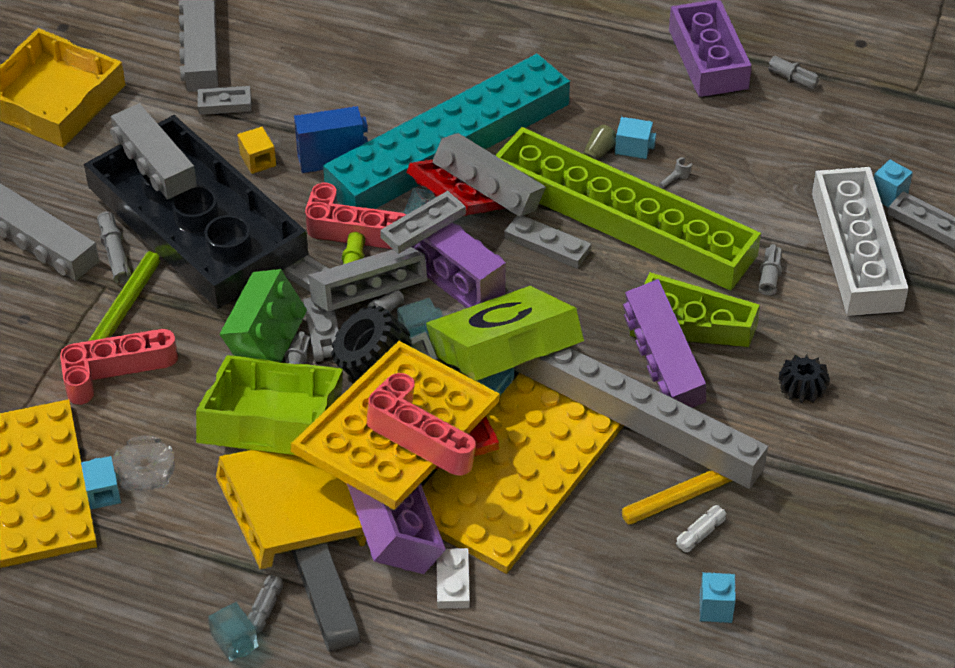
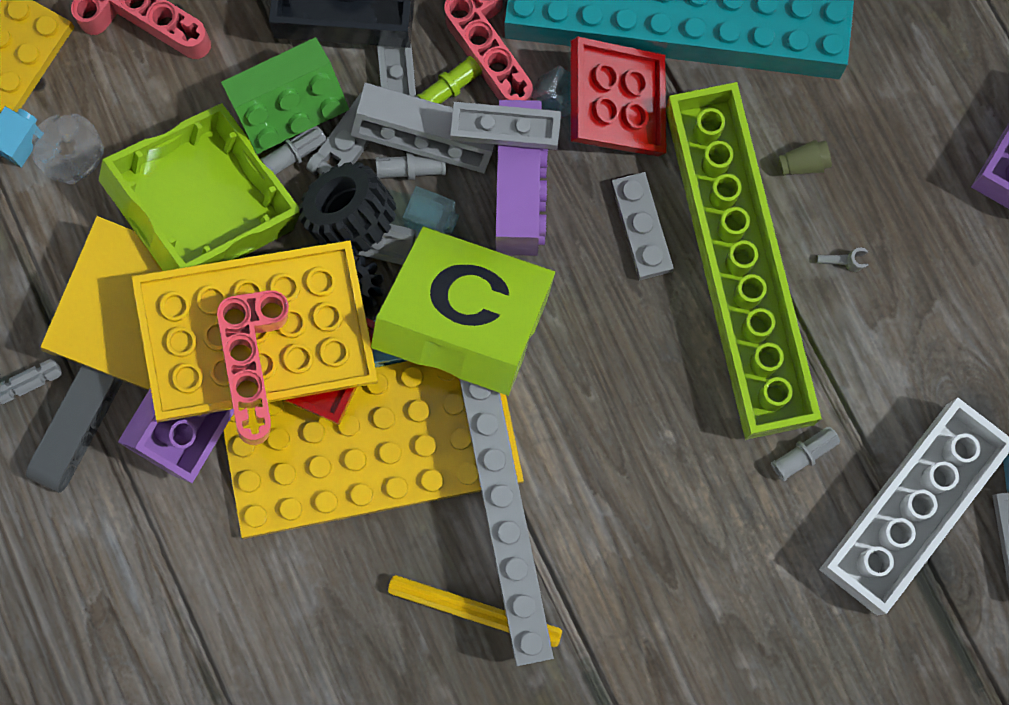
camera: 45 degrees right, 30 degrees up
light grey brick [432,133,546,217] -> none
white plate [437,548,469,609] -> none
medium azure brick [615,117,656,159] -> none
medium lavender brick [623,279,706,408] -> none
lime wedge [630,272,760,347] -> none
white axle [676,505,726,552] -> none
black gear [778,354,830,404] -> none

